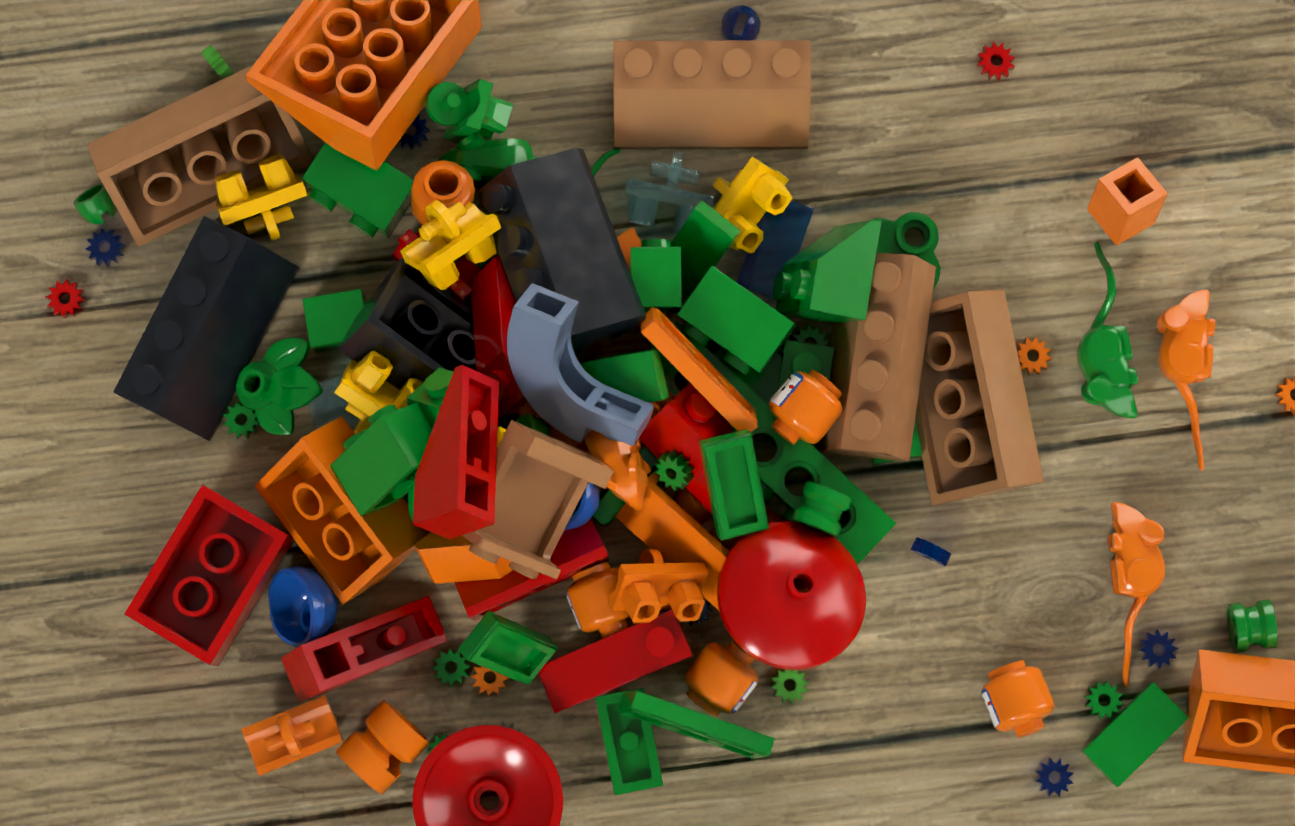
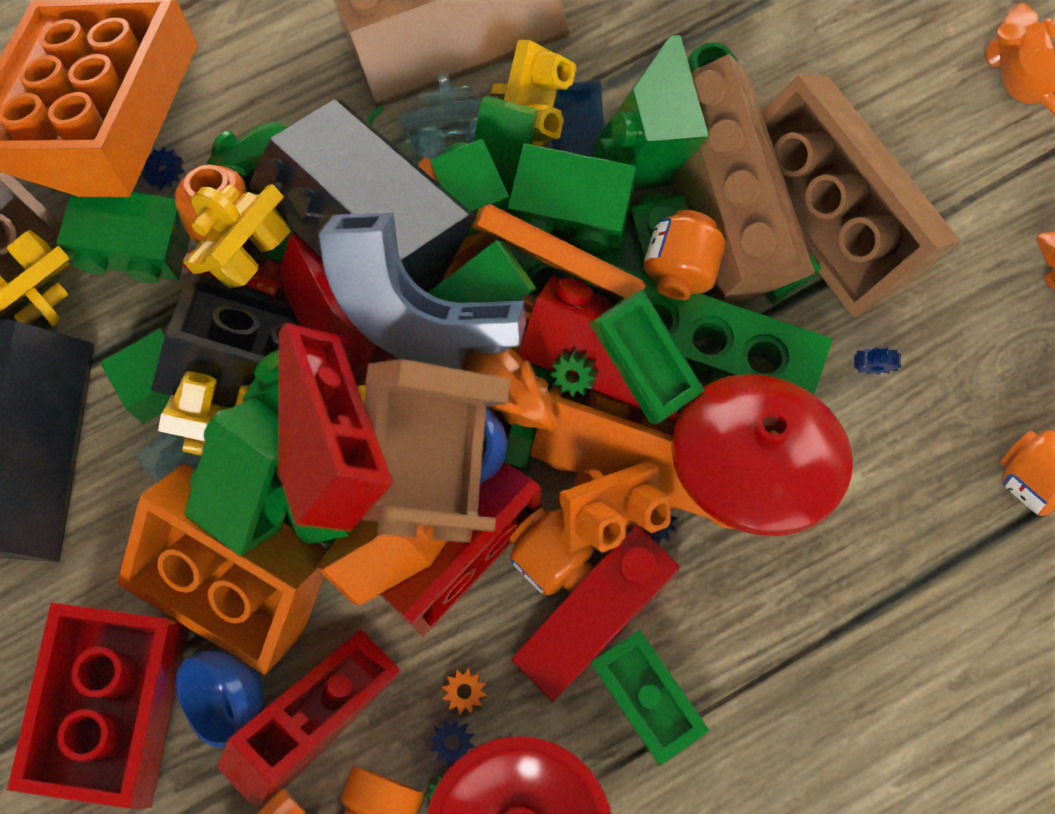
camera: 20 degrees left, 10 degrees down
green piece [223,401,260,439] -> none
green plate [236,338,323,436] -> none
green hips [425,79,513,143] -> none
green piece [432,648,472,687] -> none
green tile [458,611,558,685] -> none
green tile [618,691,775,759] -> none
orange head [685,640,759,717] -> none
bright green piece [771,669,809,705] -> none
green wheel [792,481,852,537] -> none
orange piece [1017,336,1052,376] -> none
green animal [1077,242,1139,419] -> none
none -> clear blue piece [429,718,476,767]

